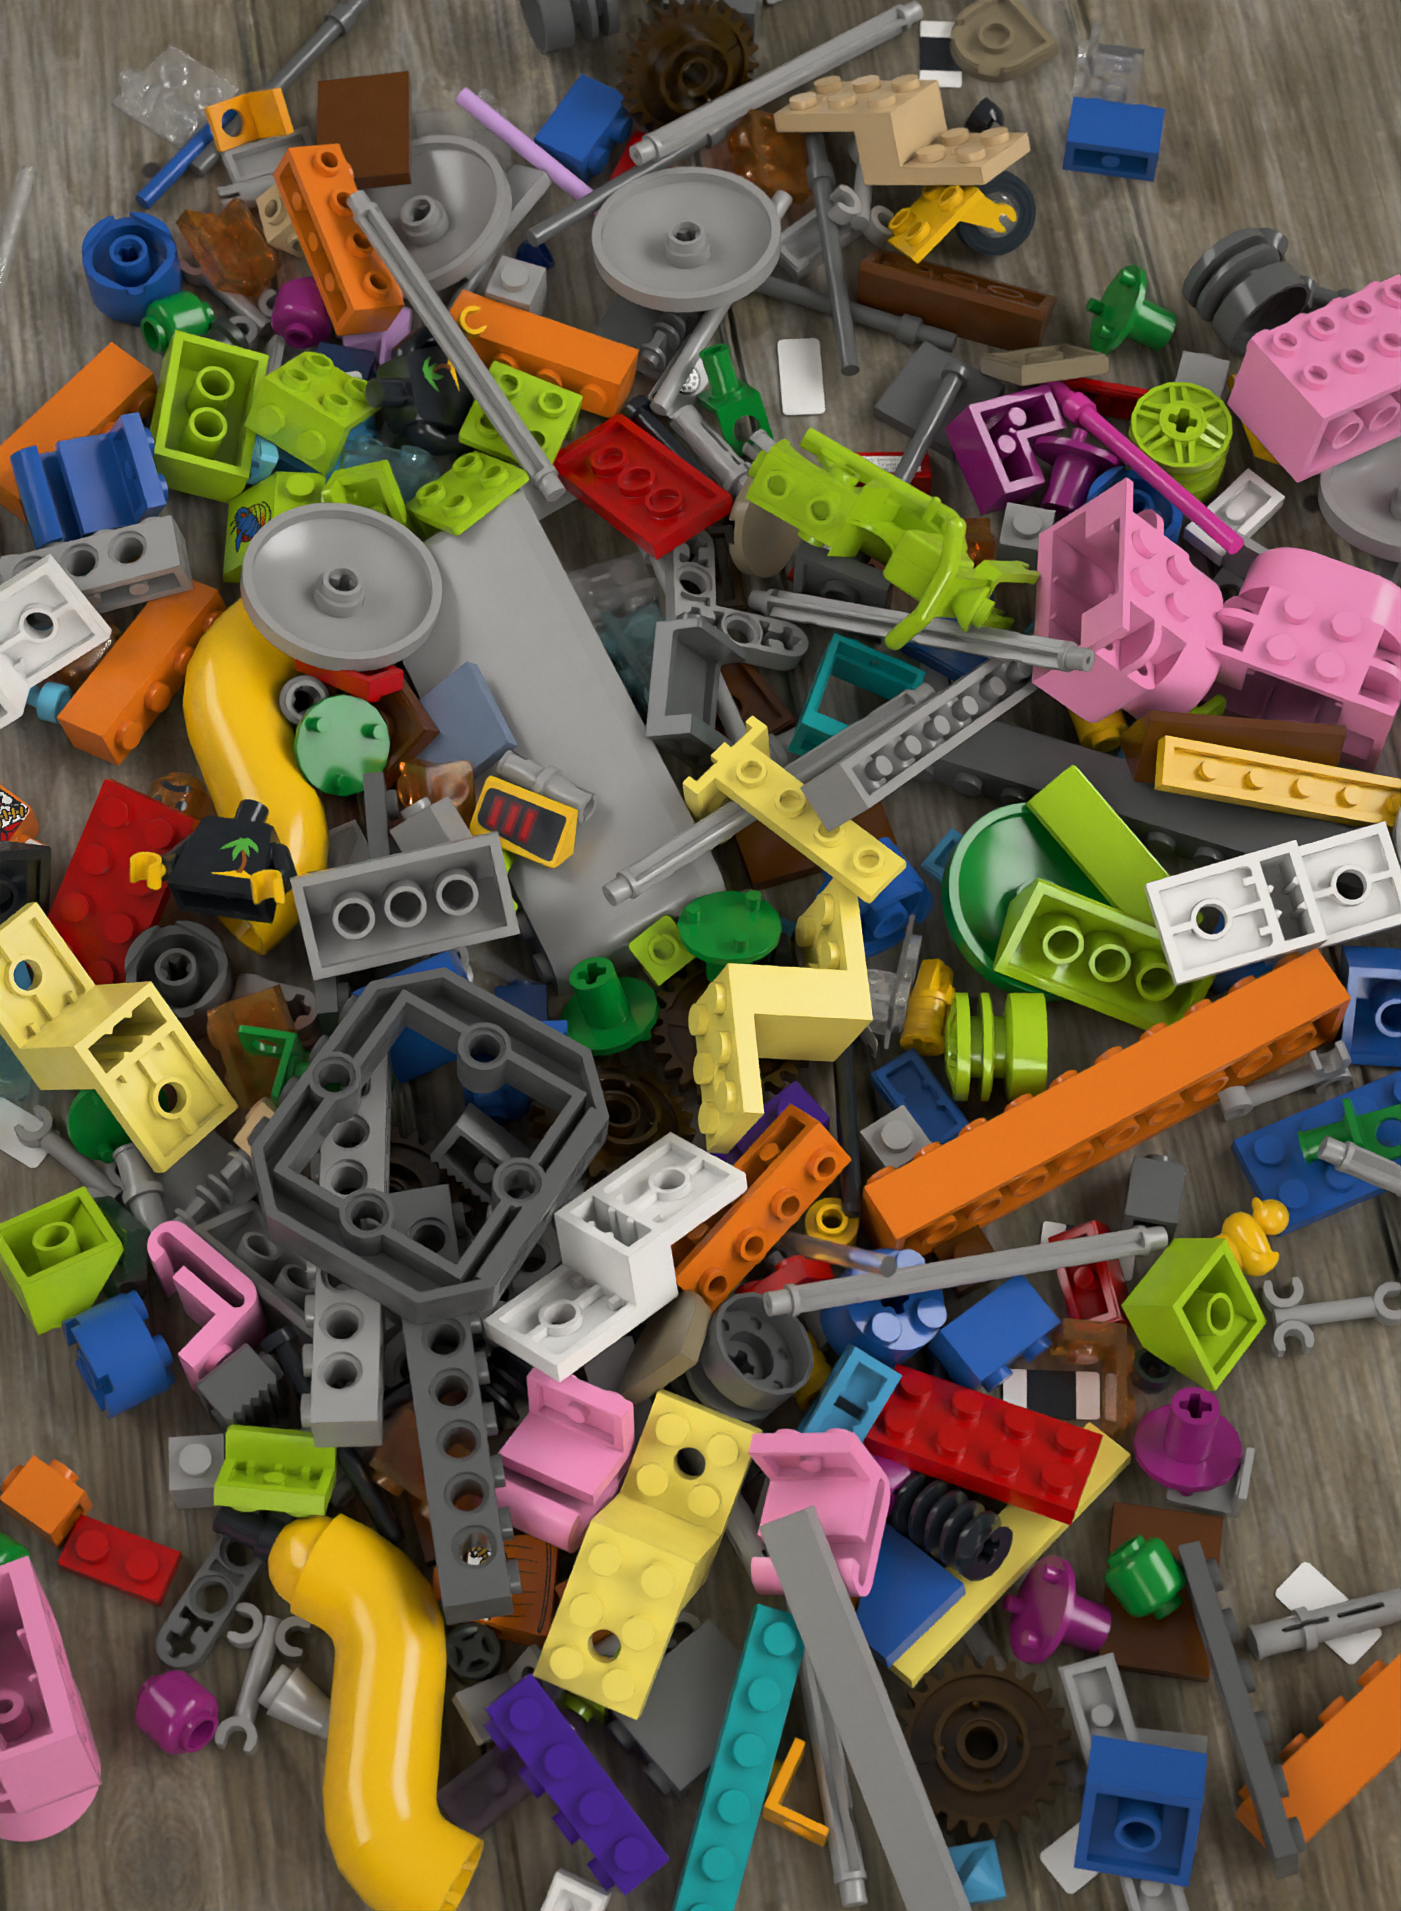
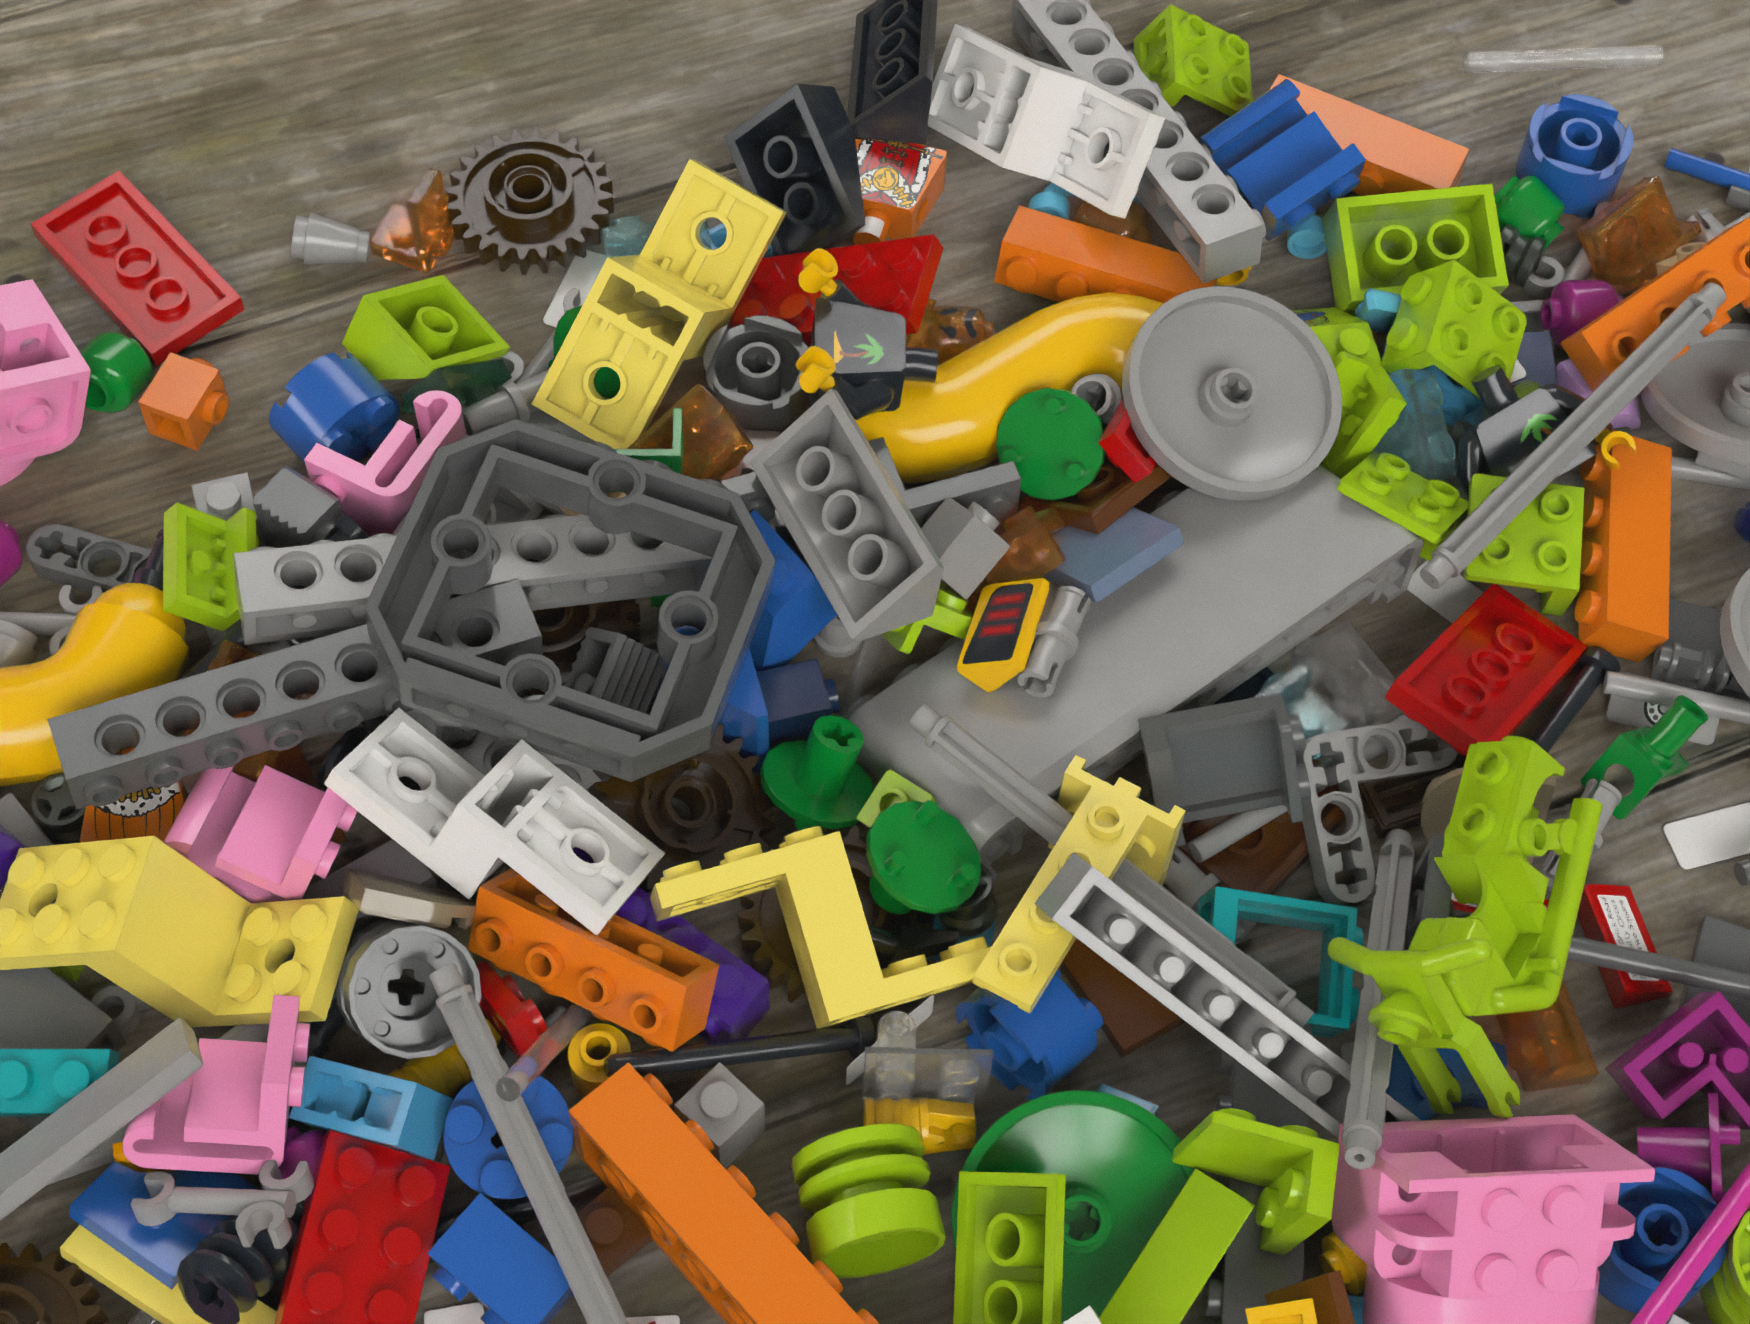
camera: 75 degrees right, 5 degrees down
red plate [57,1514,183,1607] -> none
light grey brick [485,255,548,316] -> none
light grey pin [670,405,752,498] -> none
blue plate [870,1047,969,1145] -> none
light grey brick [996,502,1055,571] -> none
none -> light grey bar [130,1160,314,1249]
none -> lime bracket [1172,1108,1340,1255]

